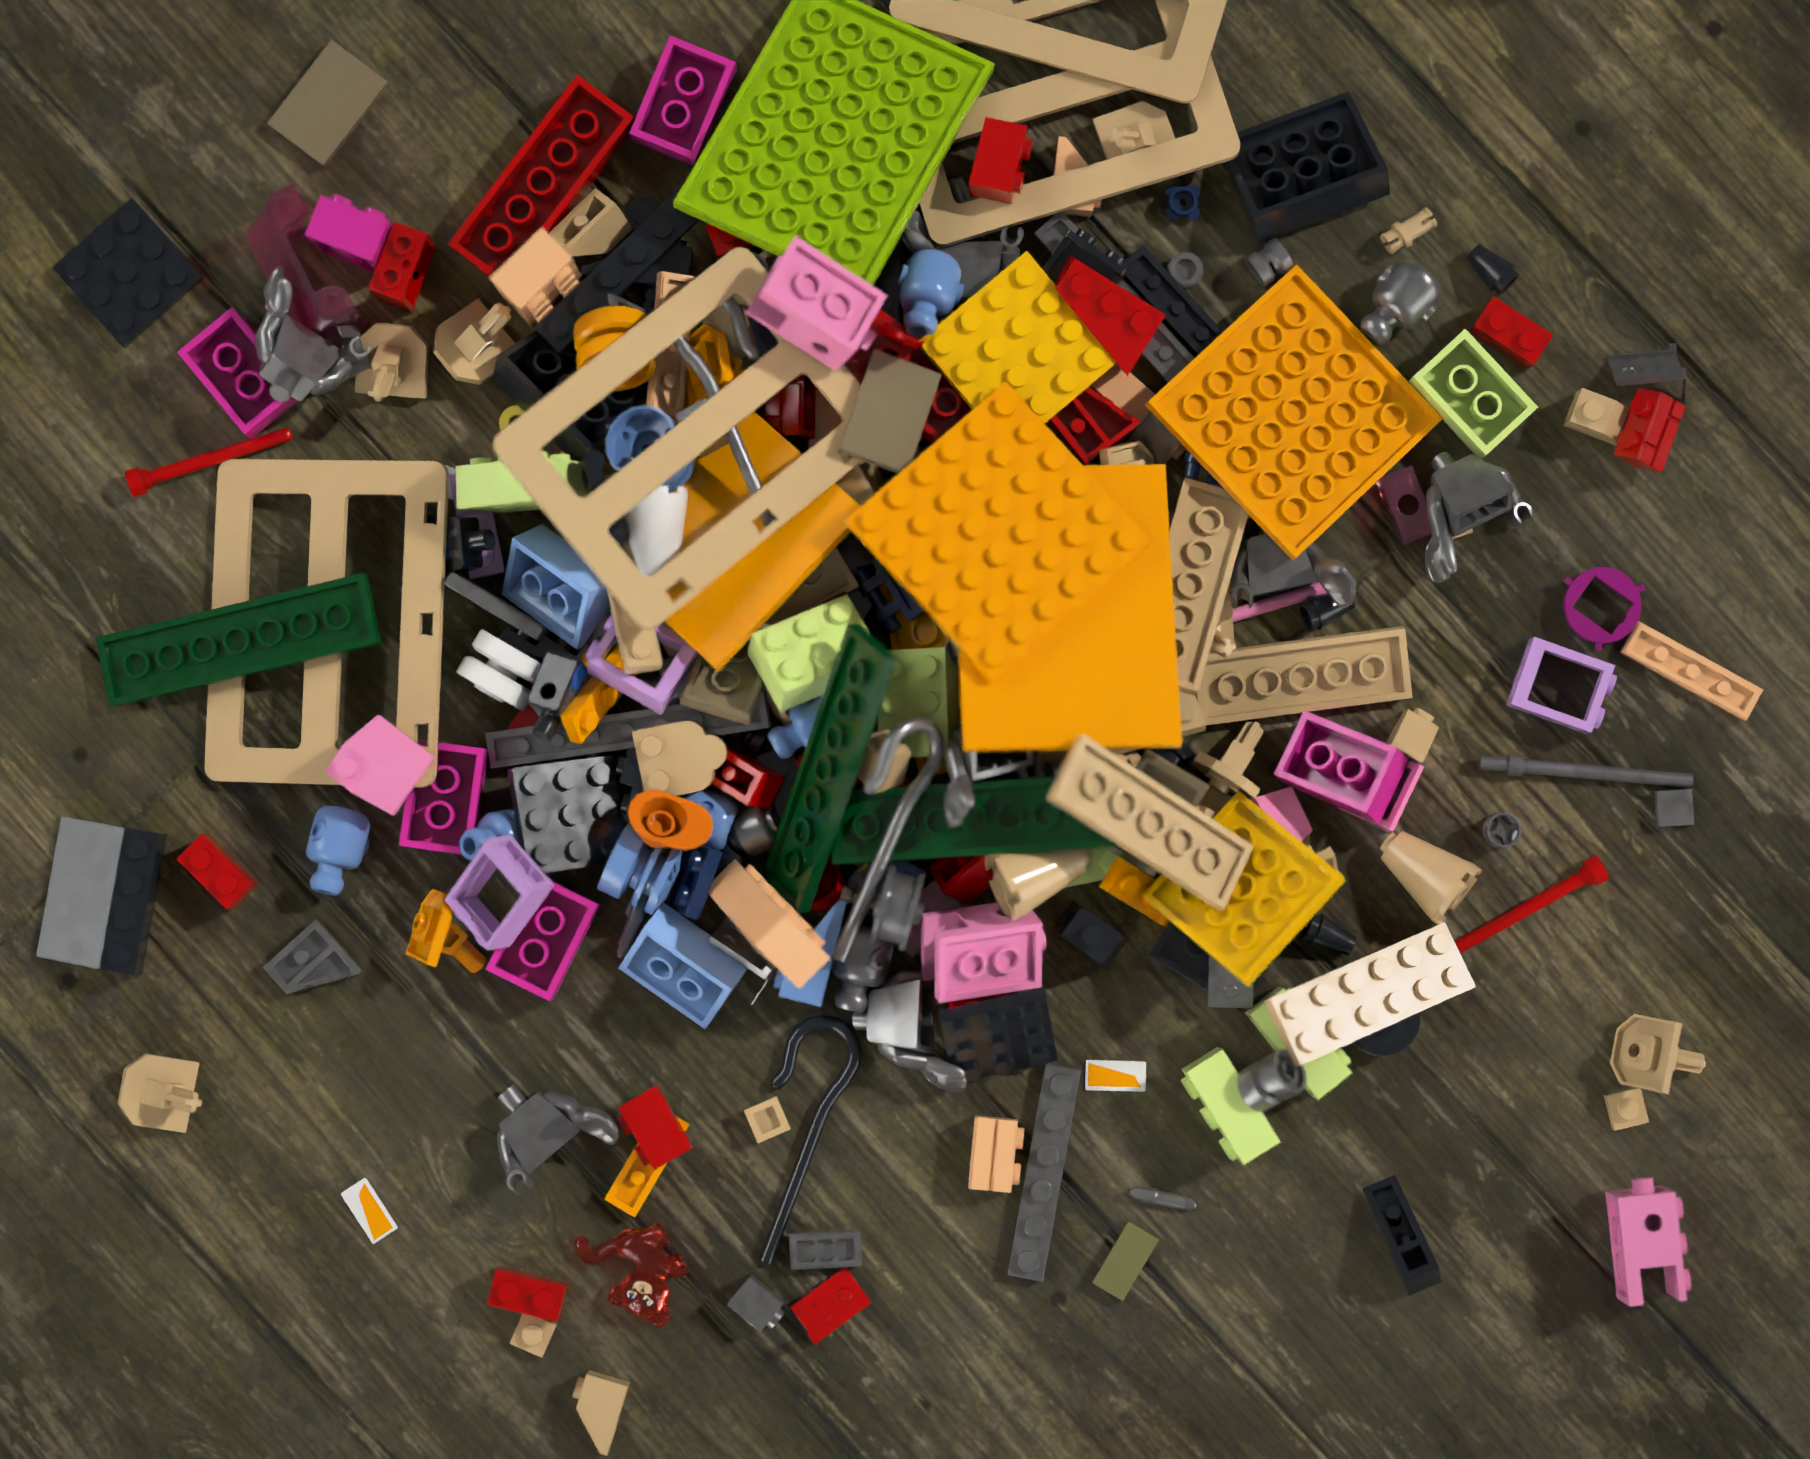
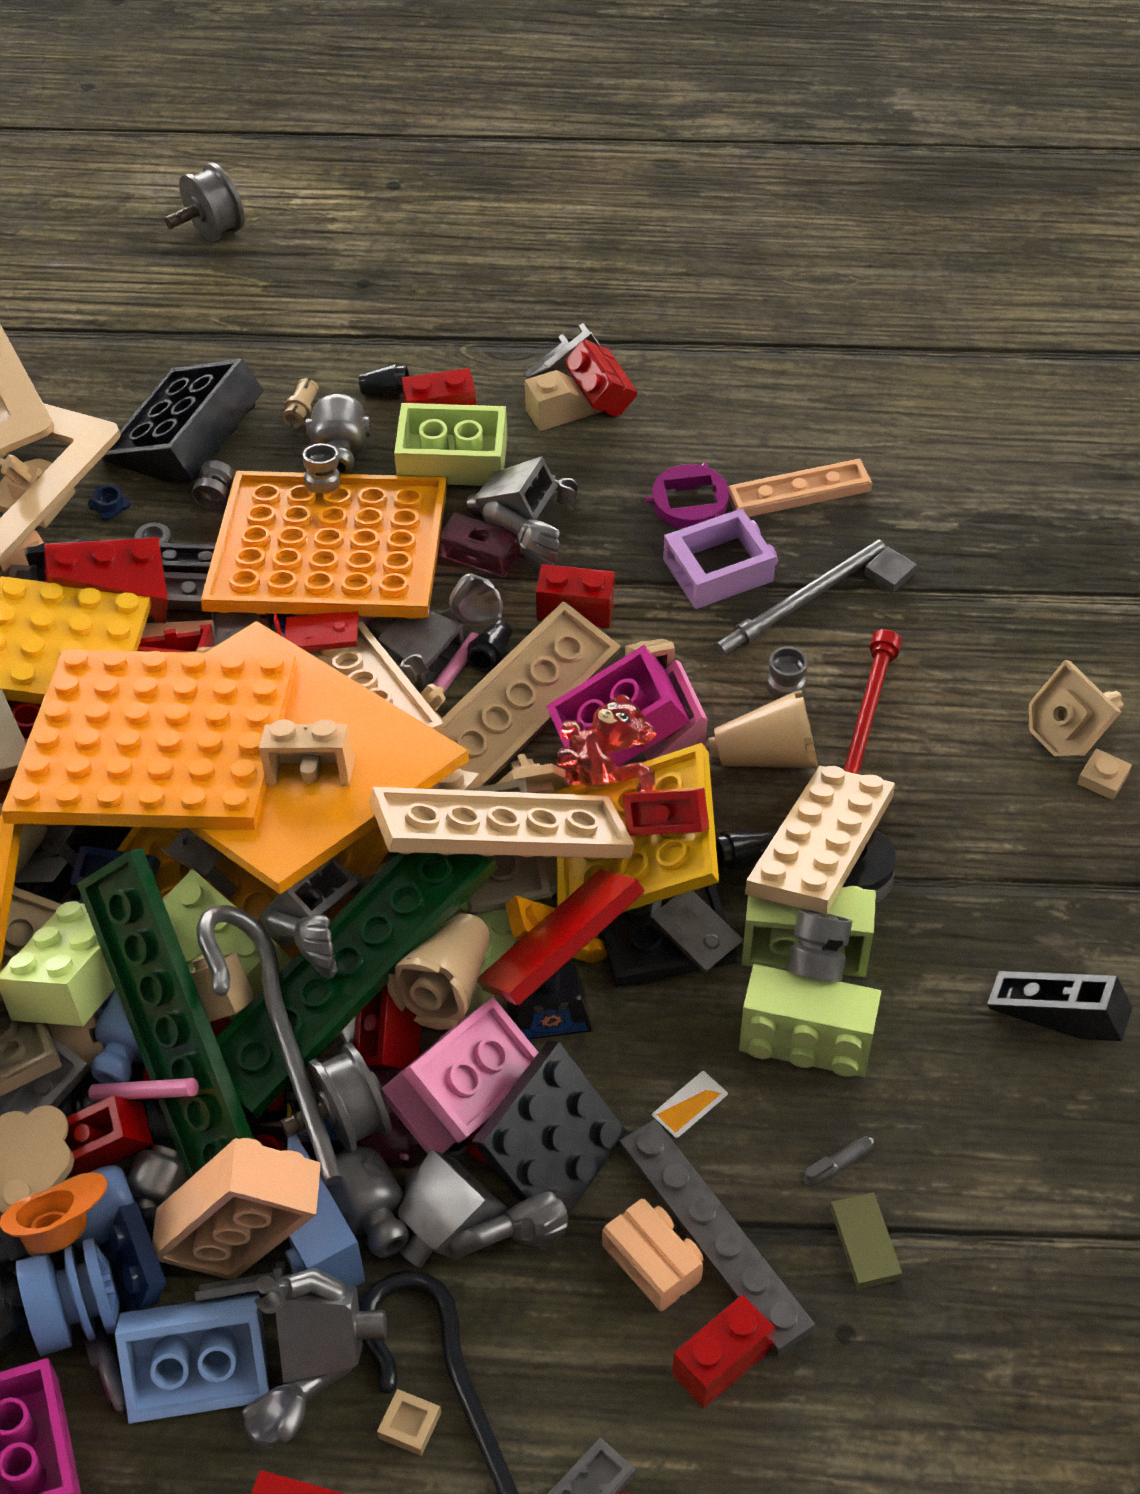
camera: 45 degrees left, 35 degrees down
none -> bright pink bar [88,1078,199,1102]
none -> flat silver torso [243,1268,387,1448]
none -> tan window [259,719,356,786]
none -> red piece [274,611,359,652]
none -> flat silver wheel [302,444,340,493]
none -> red tile [477,869,645,1005]
none -> red brick [536,564,615,629]
none -> clear red animal [557,694,656,791]
none -> red plate [622,787,710,836]
none -> red brick [672,1294,775,1409]

